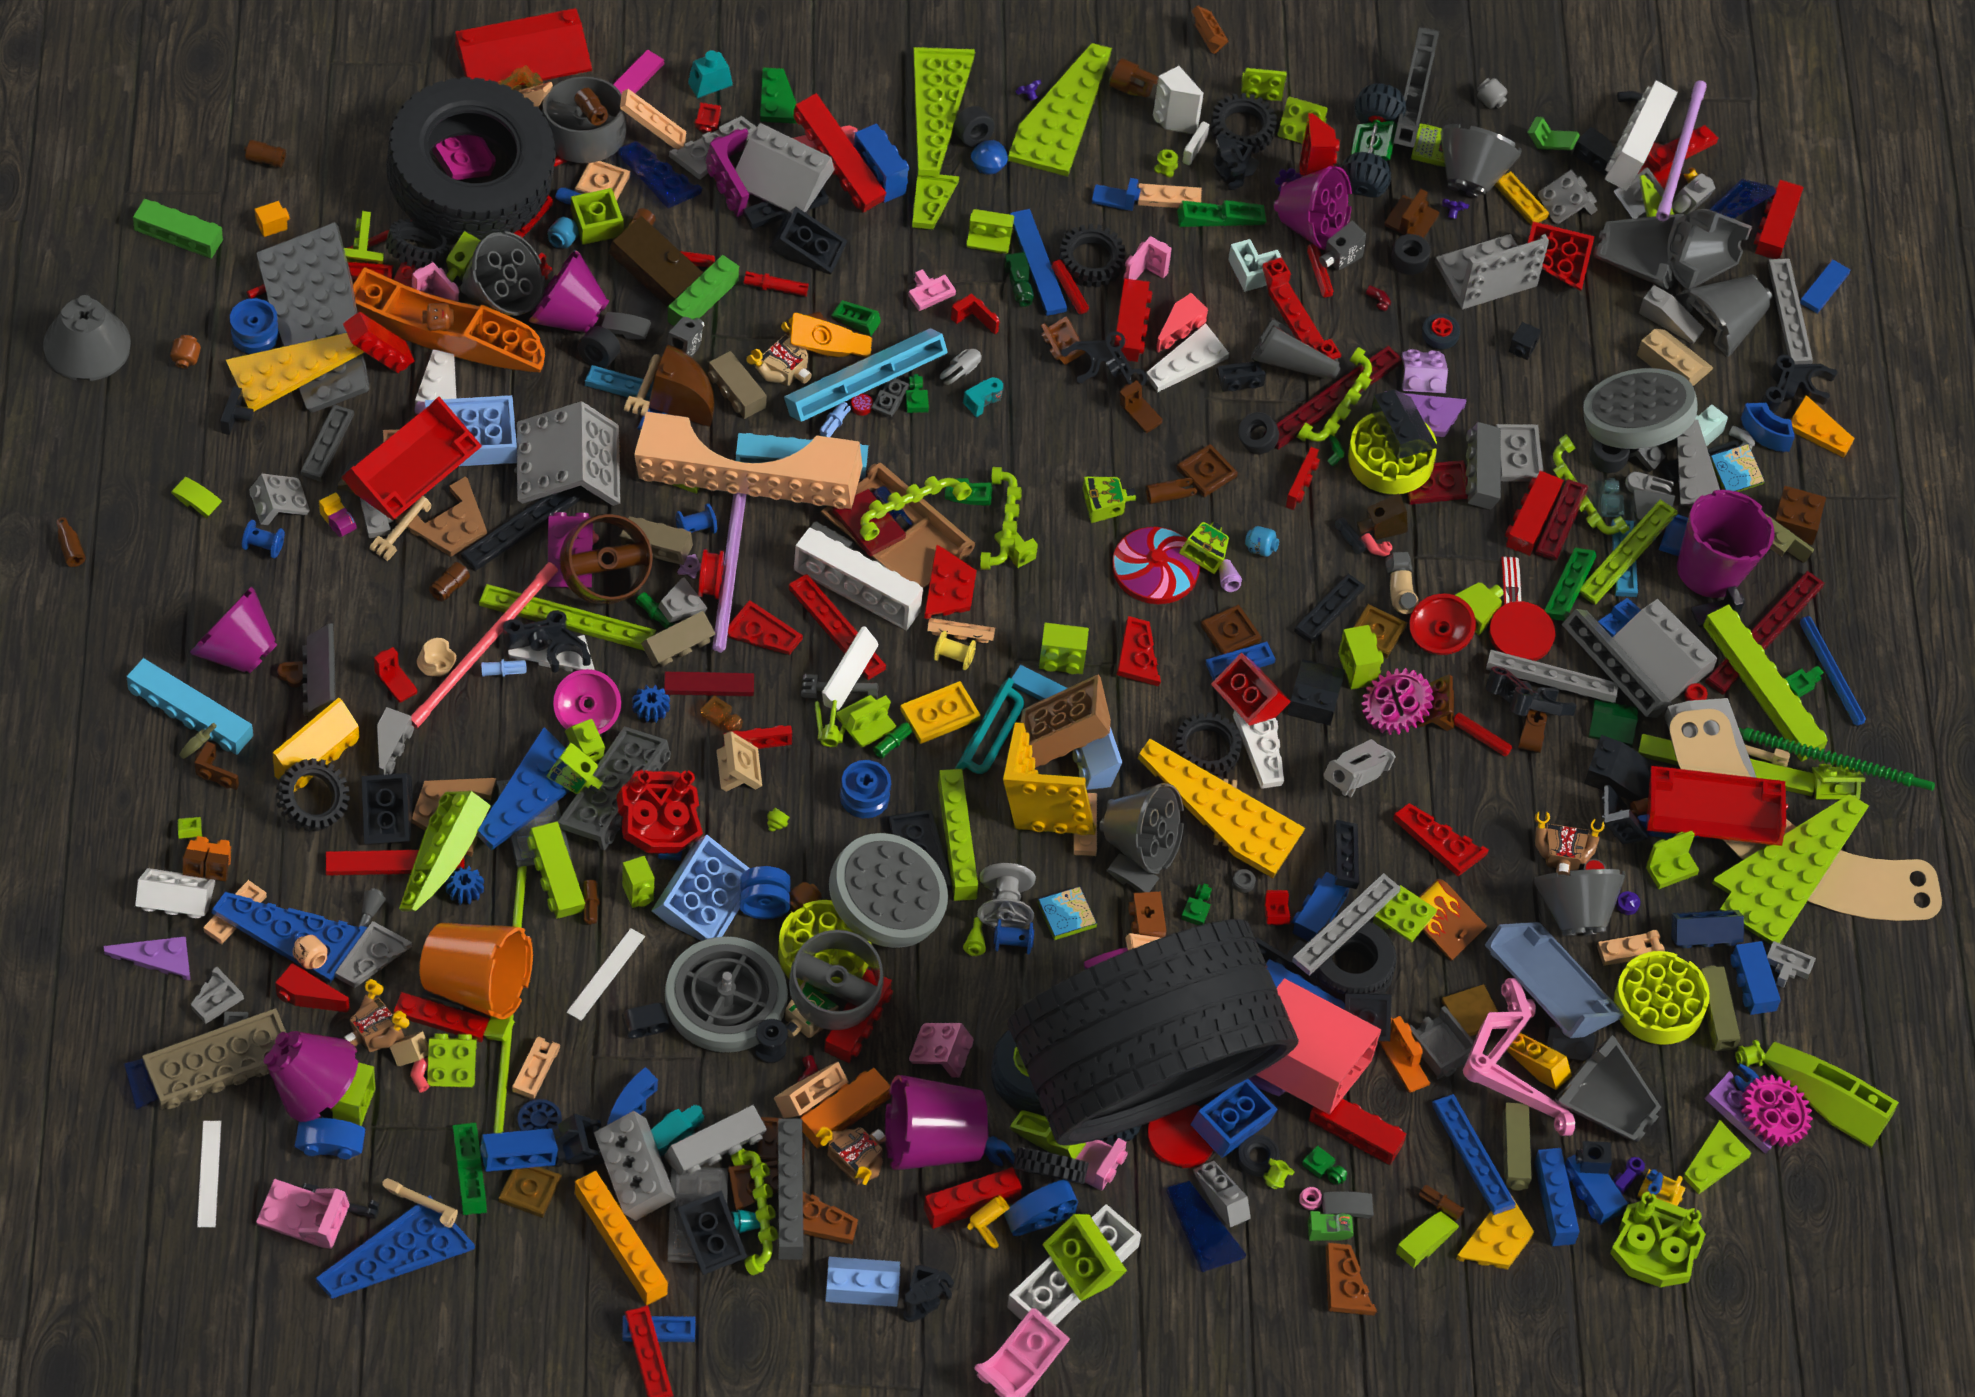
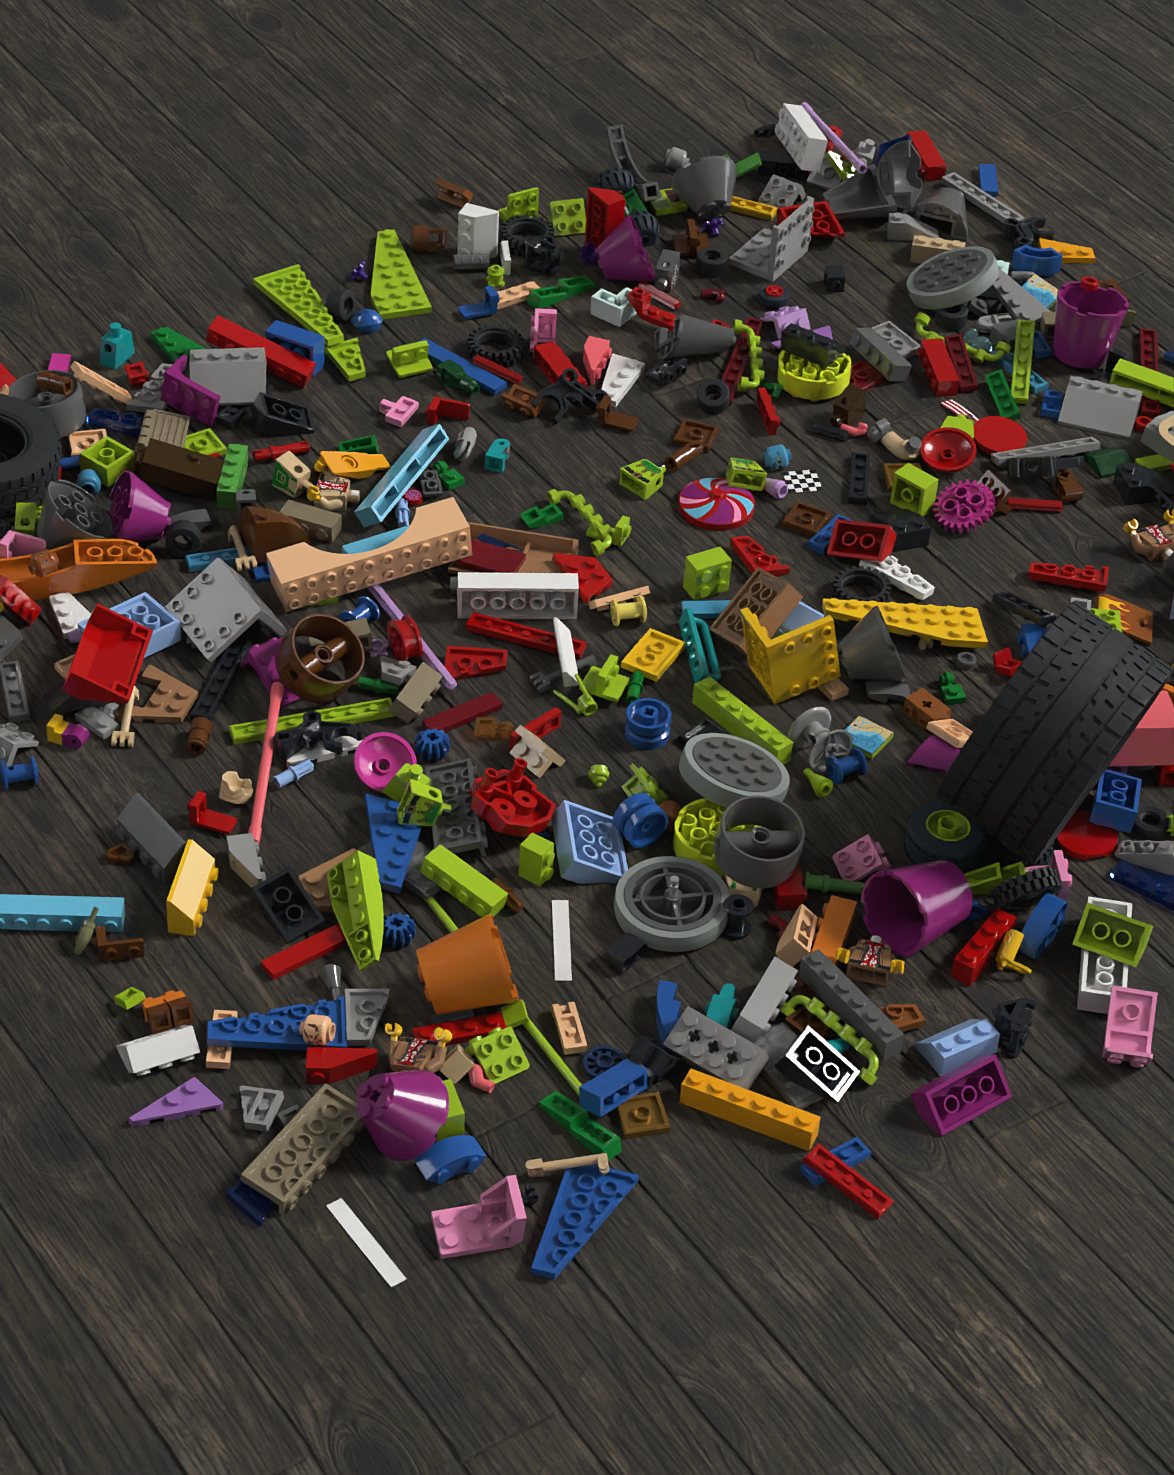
camera: 30 degrees left, 15 degrees down
magenta cone [190,587,277,674] -> none
black tyre [275,758,350,832] -> none
lime bar [860,476,972,541] -> none
light grey piece [1324,739,1395,797] -> none
dark grey brick [1562,609,1672,718] -> none
none -> dark tan hinge [137,409,190,453]
none -> lime tile [184,428,227,456]
none -> tan torso [272,451,313,498]
none -> dark grey axle [453,253,490,271]
none -> lime bracket [621,763,669,805]
none -> sticker [783,470,823,493]
none -> bright green pin [804,871,865,895]
none -> magenta slope [910,1054,1013,1136]
none -> red tile [1080,276,1099,291]

